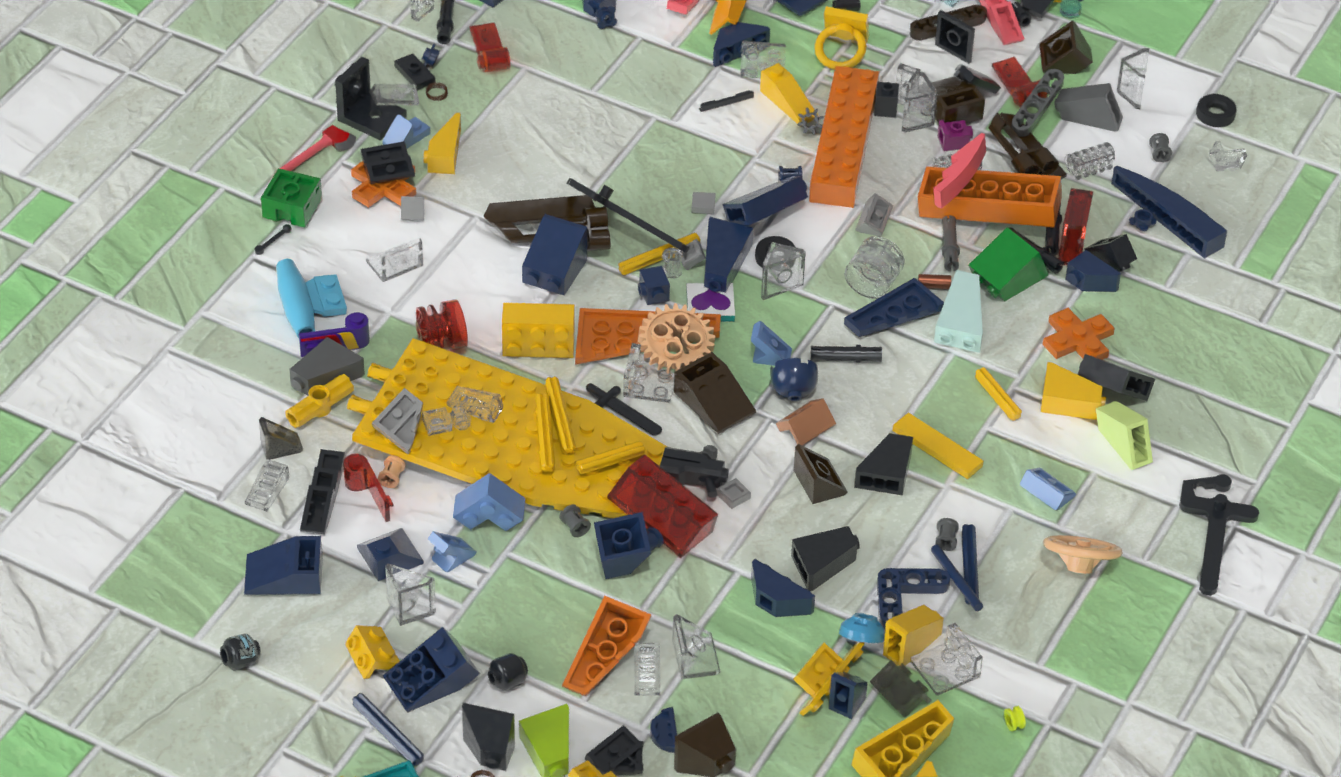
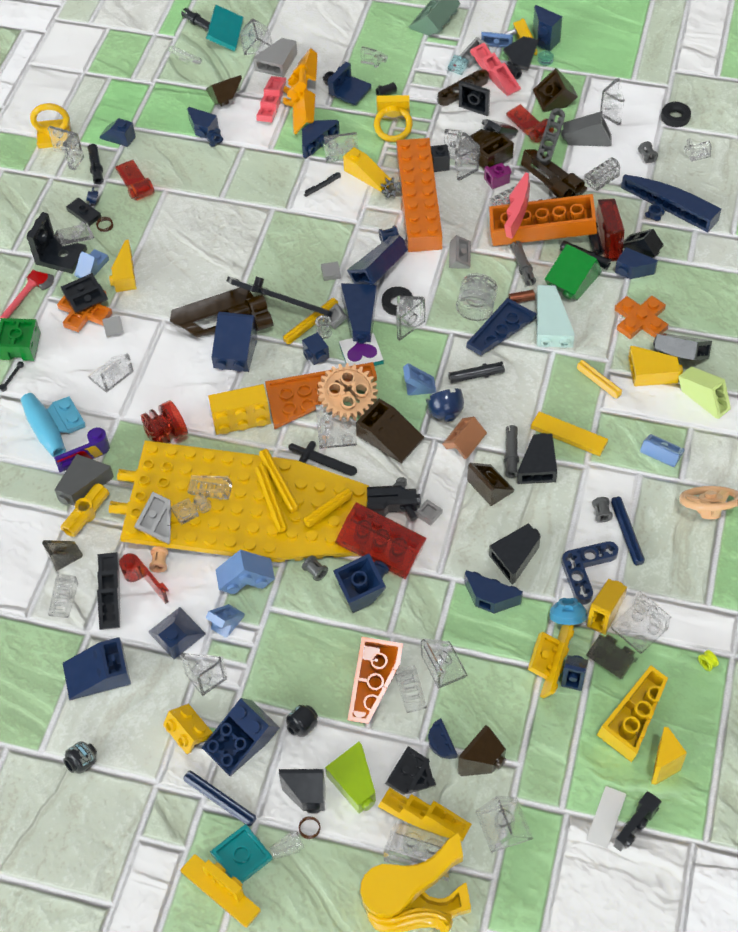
camera: 10 degrees left, 10 degrees up
dark blue bar [931,544,983,611] -> none
none -> dark grey pin [504,425,519,478]

